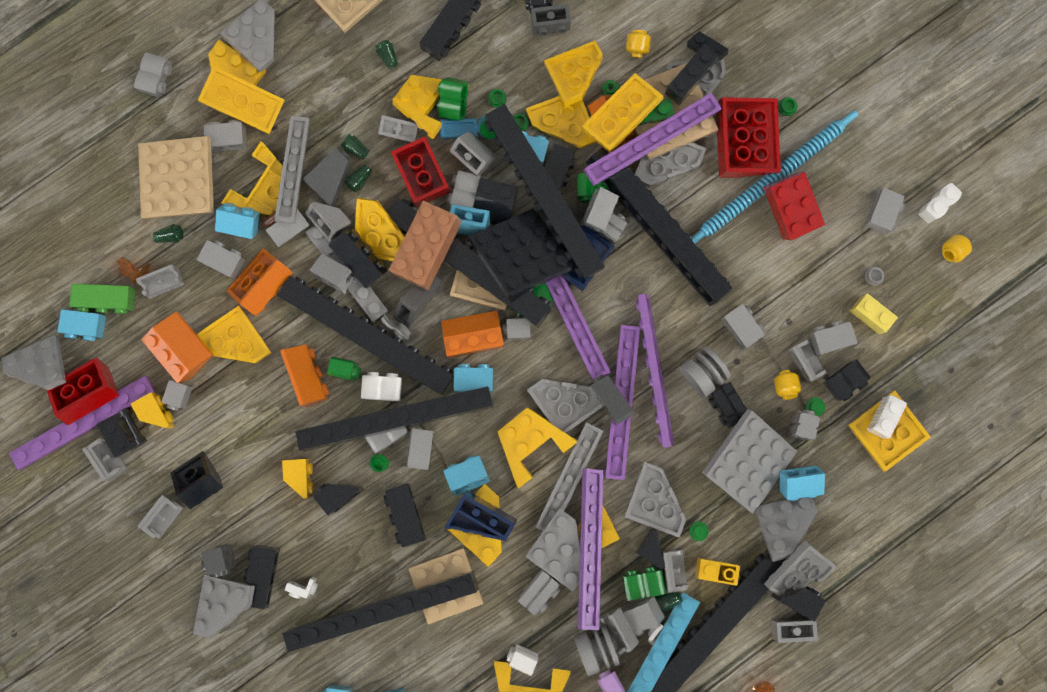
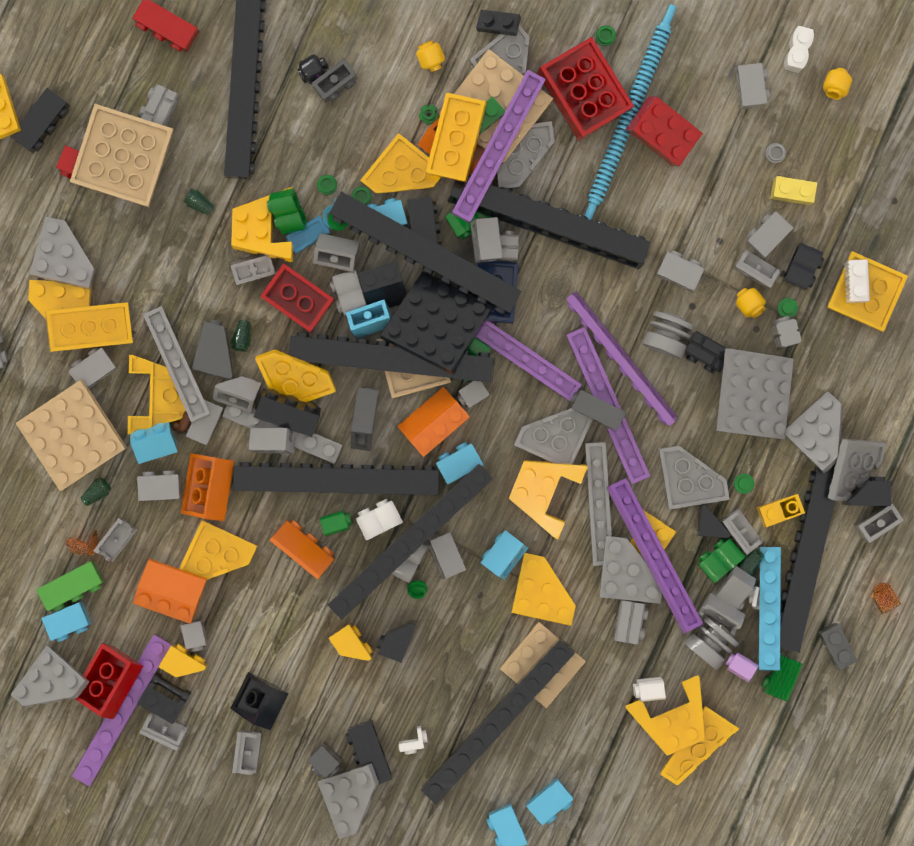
camera: 25 degrees left, 5 degrees up
clear green cone [341,134,370,160] -> none
light grey plate [381,313,412,340] -> none
black brick [383,484,426,548] -> none
nougat brick [389,201,462,291] -> none
dark blue wedge [445,490,518,541] -> none
yellow plate [544,40,603,107] -> none
black brick [665,44,719,106] -> none
medium azure brick [780,465,825,501] -> none

